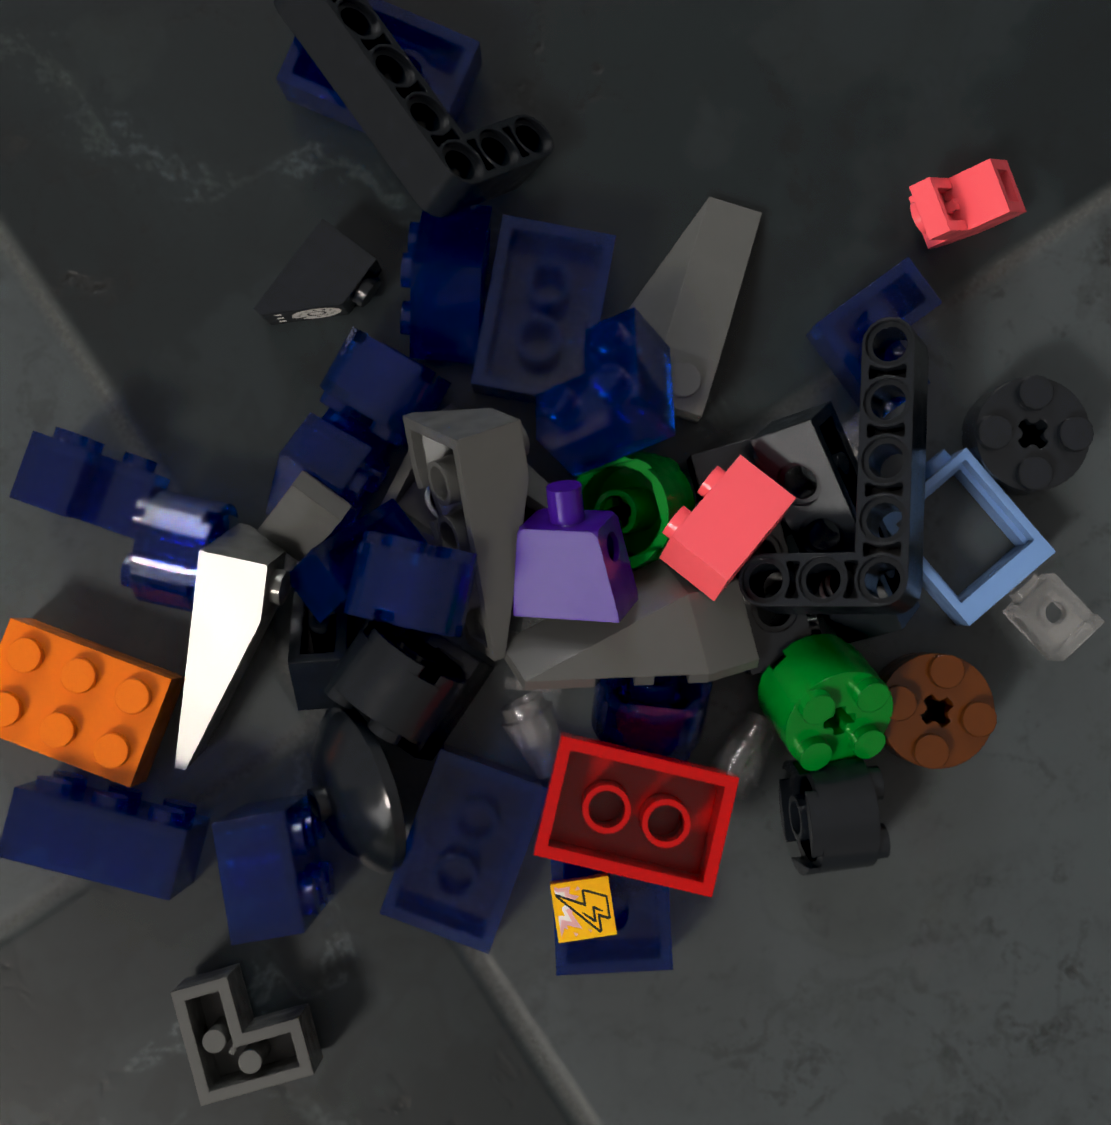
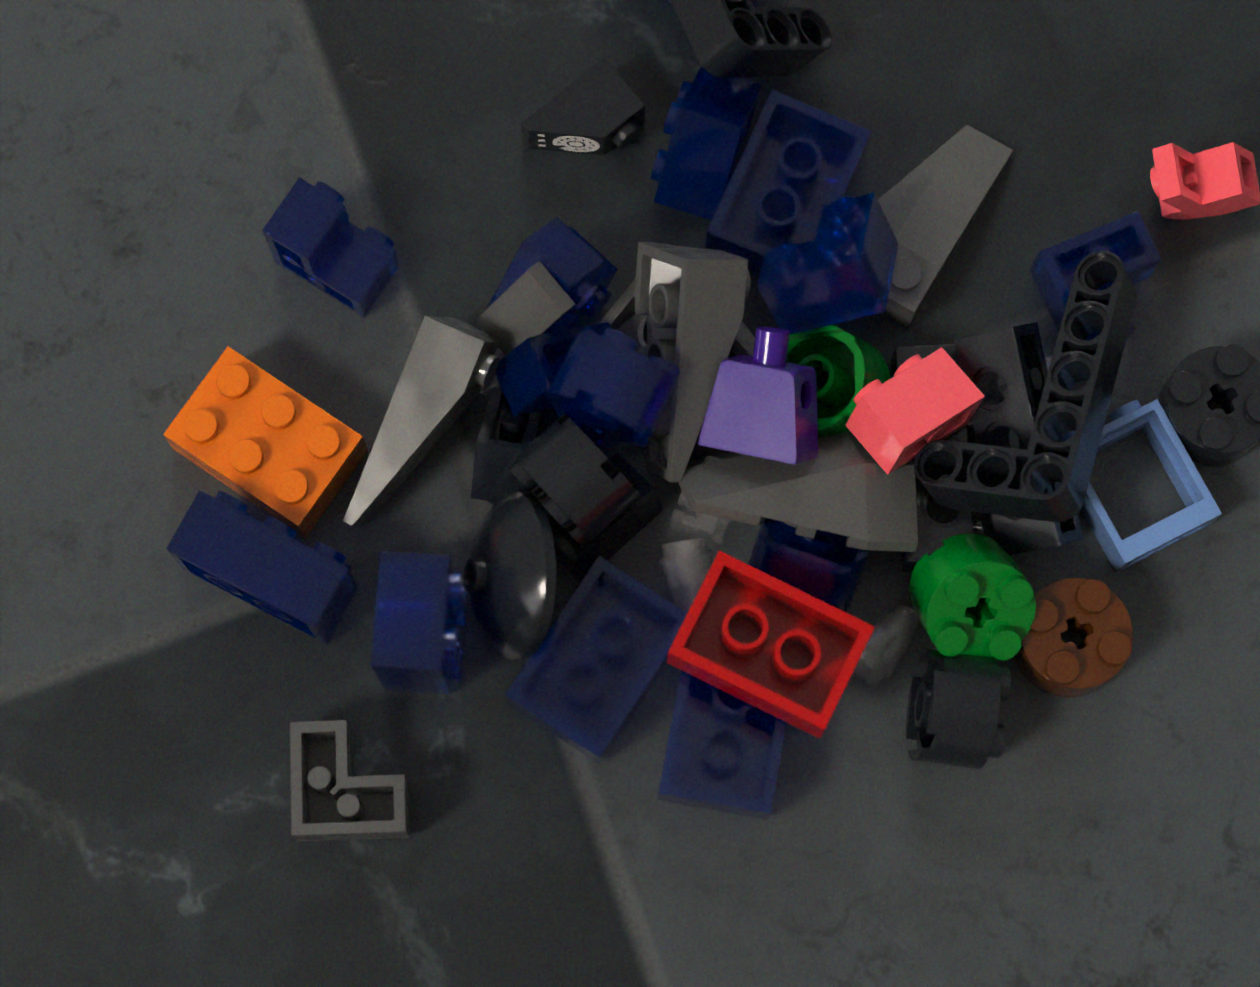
camera: 15 degrees right, 10 degrees down
clear blue brick [120,490,238,612] -> none
clear blue brick [319,326,452,447] -> none
tile [550,873,617,943] -> none
clear brick [1002,572,1105,661] -> none

